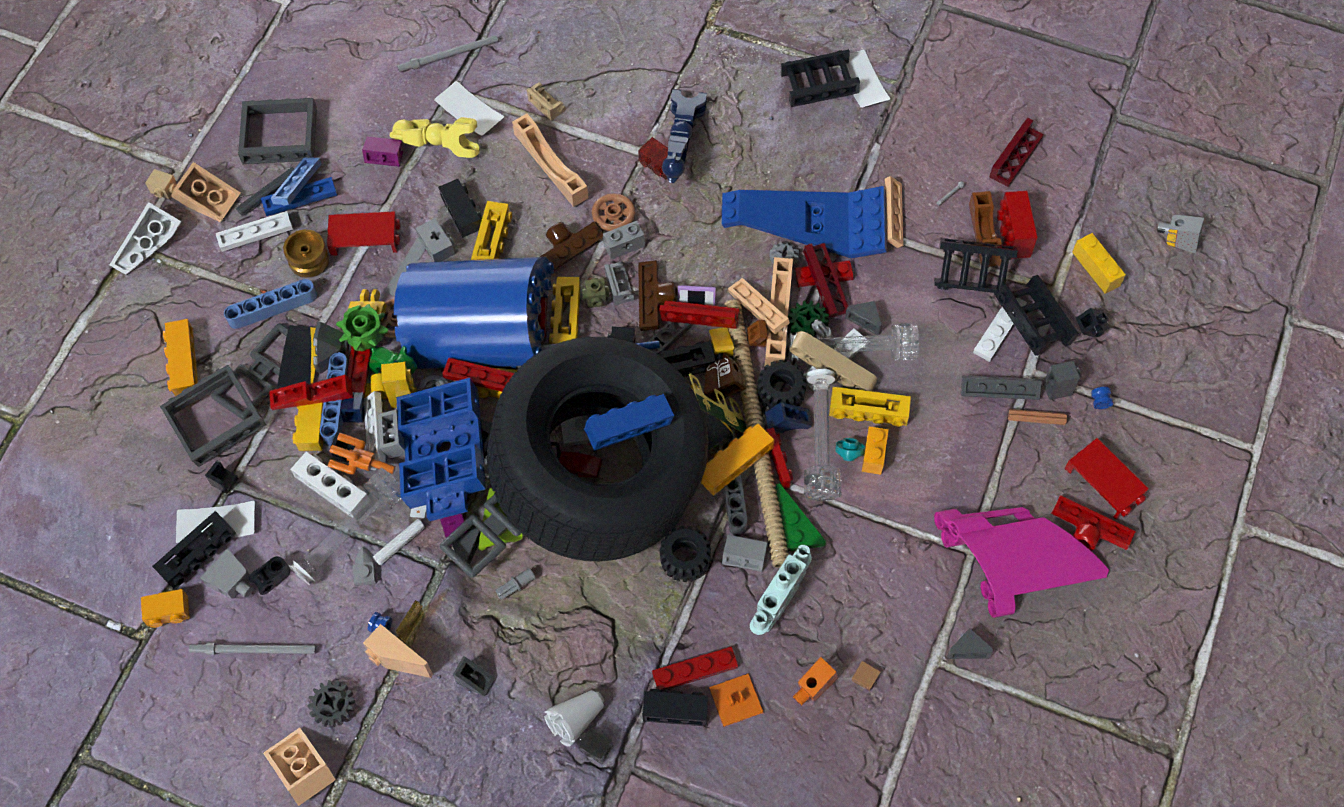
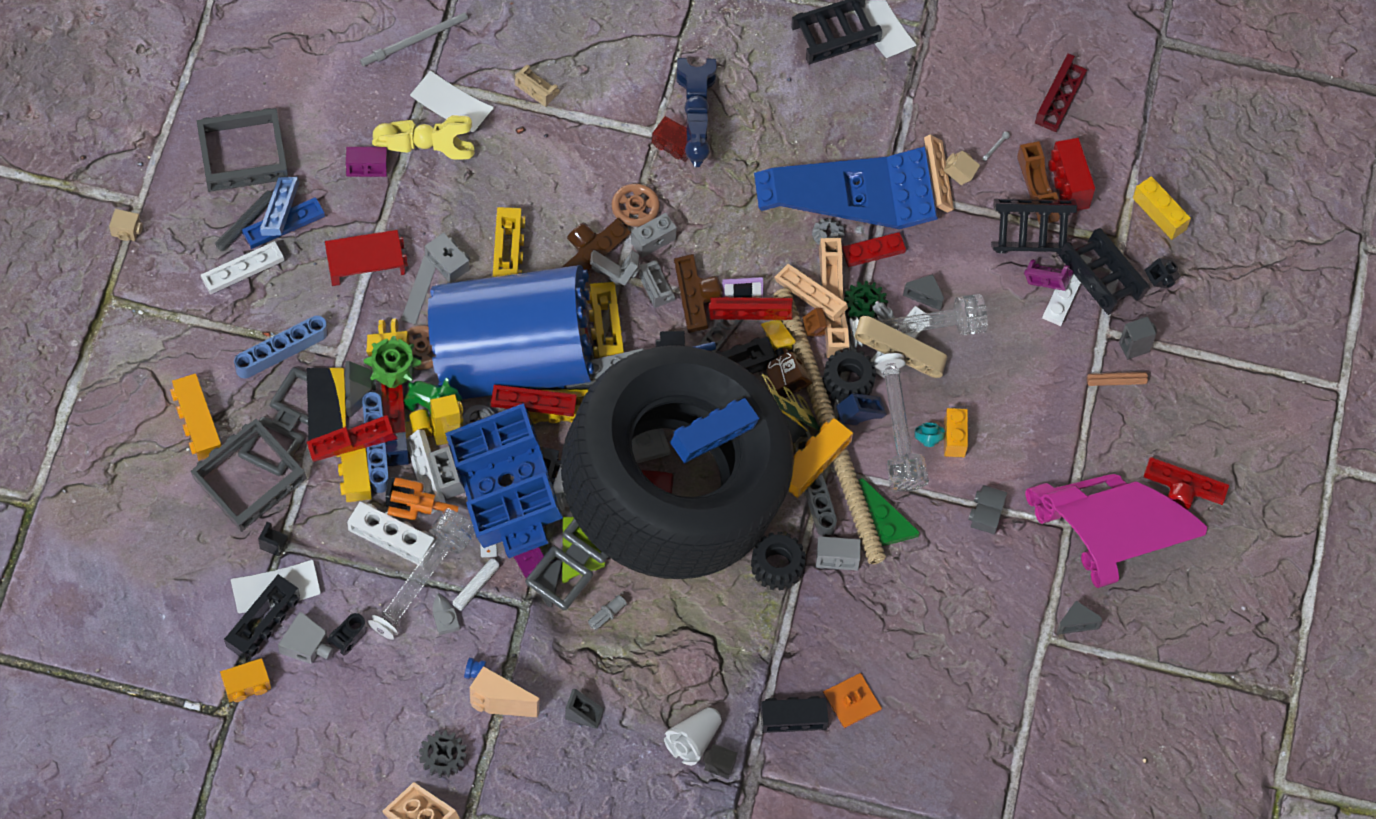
camera: 15 degrees left, 0 degrees up
white wedge [109,202,181,275] -> none
light nougat slope [171,162,241,222] -> none
light grey bar [189,642,316,655] -> none
pearl gold wheel [283,229,330,278] -> none
clear yellow piece [396,600,424,643] -> none
black brick [438,179,482,238] -> none
light nougat arch [512,113,588,207] -> none
olive brick [582,278,609,308] -> none
red plate [652,646,738,691] -> none
light aqua piece [750,545,812,635] -> none
red plate [766,428,793,489] -> none
orange torso [793,657,838,706] -> none
dark red fence [803,243,848,320] -> none
yellow brick [829,387,911,427] -> none
medium nougat tile [851,661,880,691] -> none
dark grey plate [961,375,1042,400] -> none
red panel [1064,438,1149,520] -> none
blue wheel [1091,387,1113,409] -> none
light grey torso [1157,215,1204,253] -> none
none -> light grey bracket [590,250,640,286]
none -> tan brick [943,150,980,185]
none -> dark grey brick [968,485,1007,535]
none -> magenta hinge [1024,259,1073,291]

